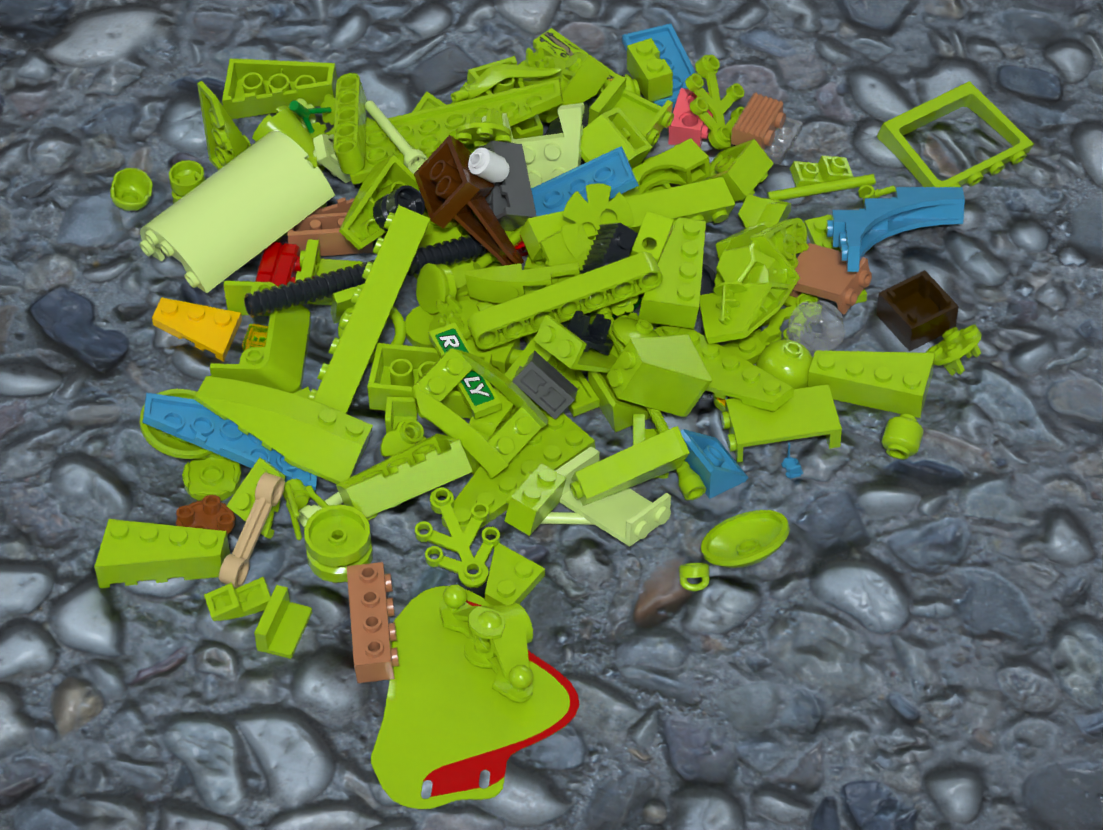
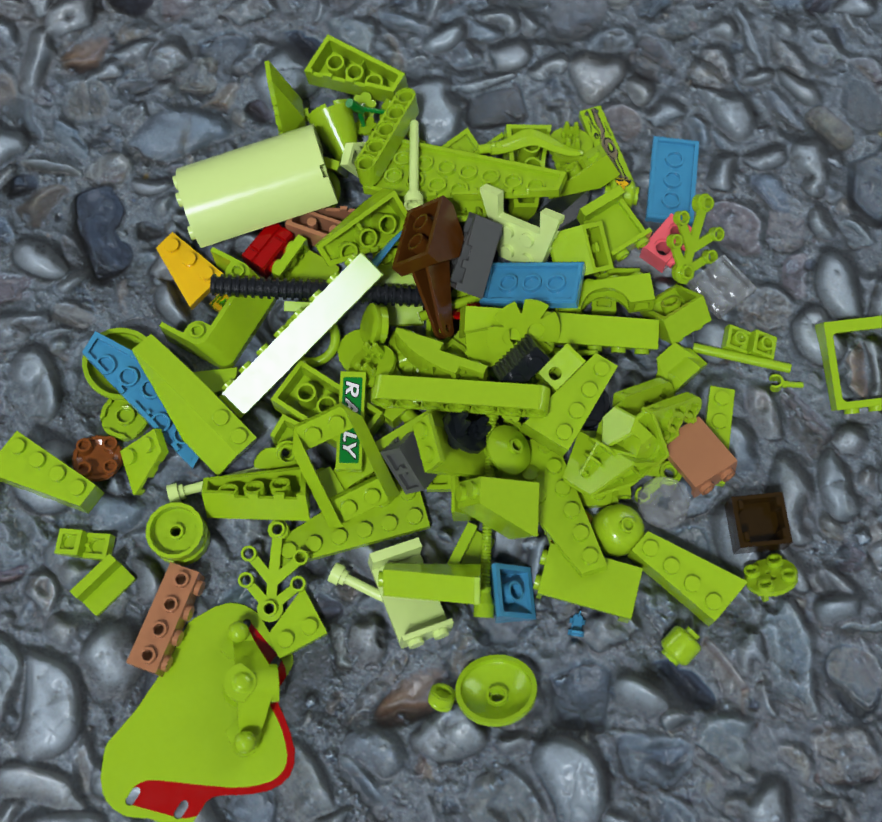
camera: 25 degrees right, 20 degrees up
lime hair [110,168,153,211] -> none
lime wheel [169,160,205,204] -> none
tan piece [219,472,285,588] -> none
lime plant [283,479,329,540] -> none
black wheel [373,185,425,231] -> none
lime plate [456,108,512,149] -> none
white brick [468,147,509,183] -> none
lime brick [504,463,567,536] -> none
lime brick [627,38,673,102] -> none
nougat brick [731,93,786,150] -> none
dark azure arch [827,187,965,272] -> none

